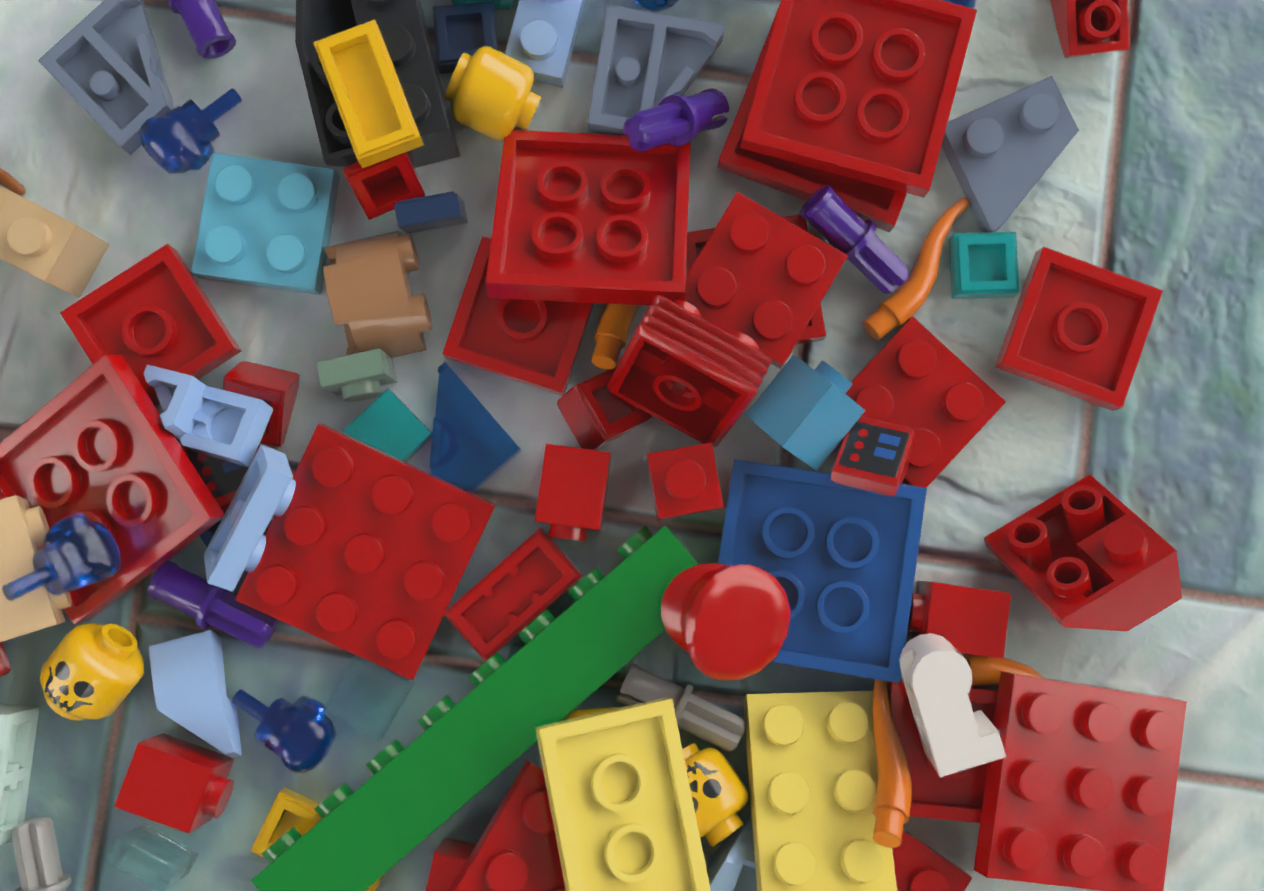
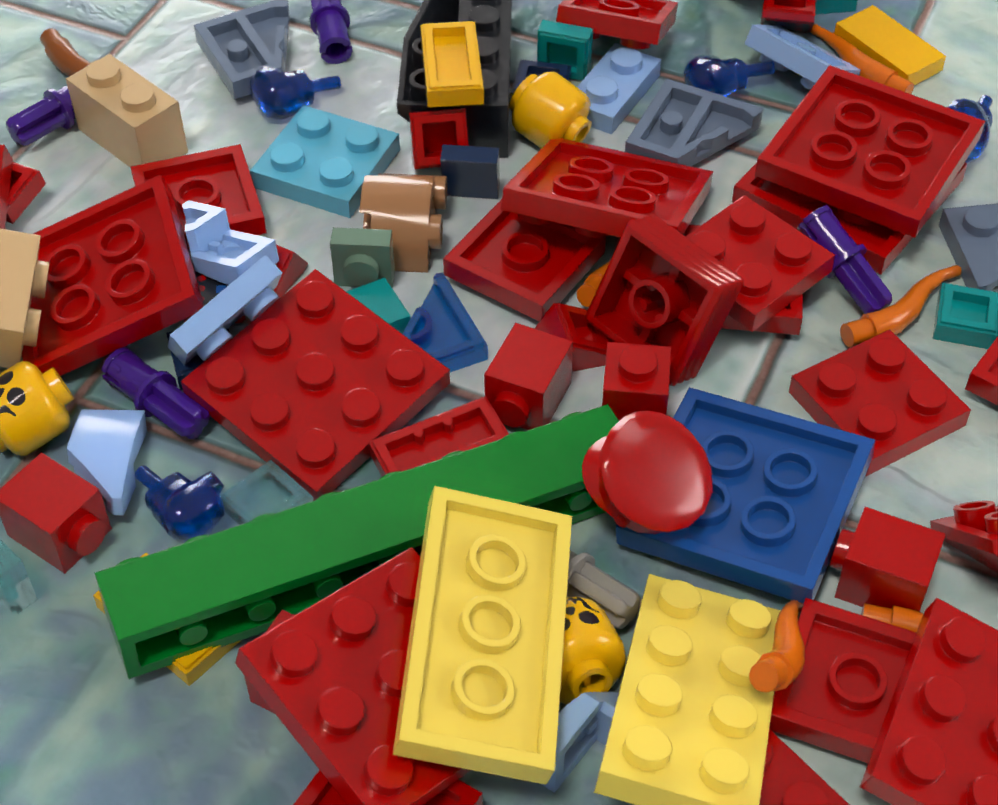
camera: 15 degrees right, 35 degrees down
clear blue piece [2,514,121,601] -> none
dark purple axle [623,88,729,152] -> none
dark azure brick [745,354,866,471] -> none
slope [830,416,915,497] -> none
white leg [899,633,1006,777] -> none

